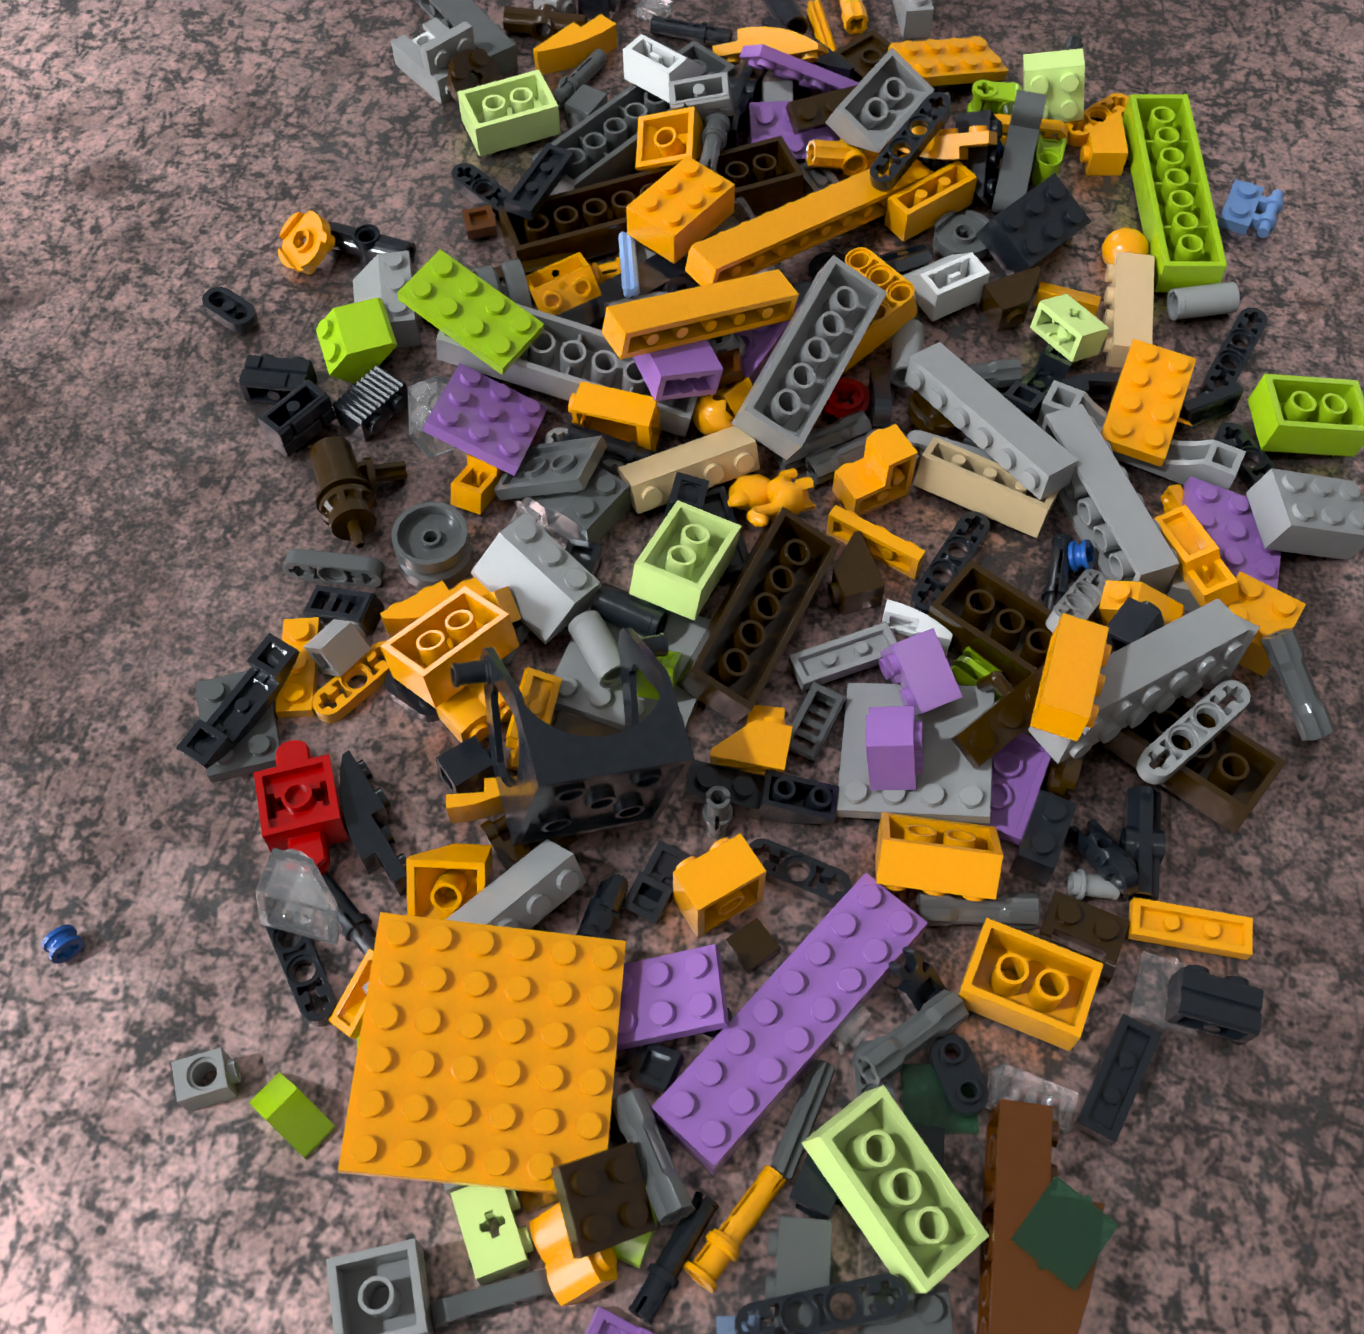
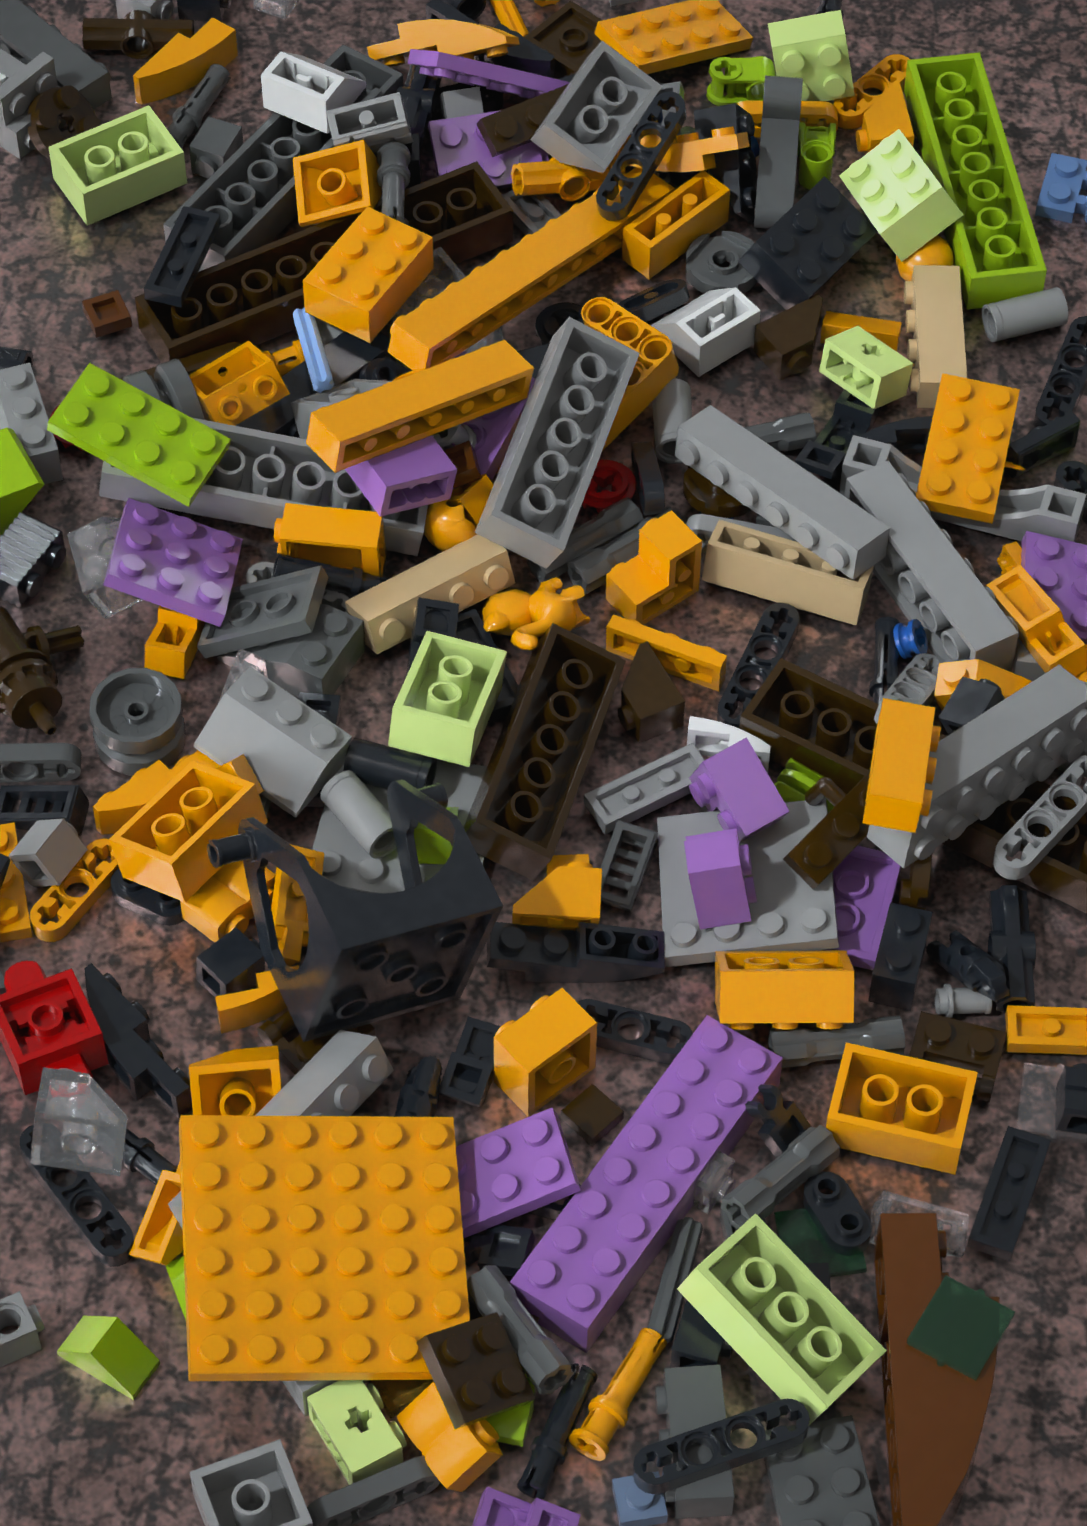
camera: 10 degrees left, 5 degrees down
black beam [451,163,510,222] -> none
black pin [650,15,733,46] -> none
dark grey pin [702,786,733,840] -> none
none -> yellowish green brick [839,129,963,262]

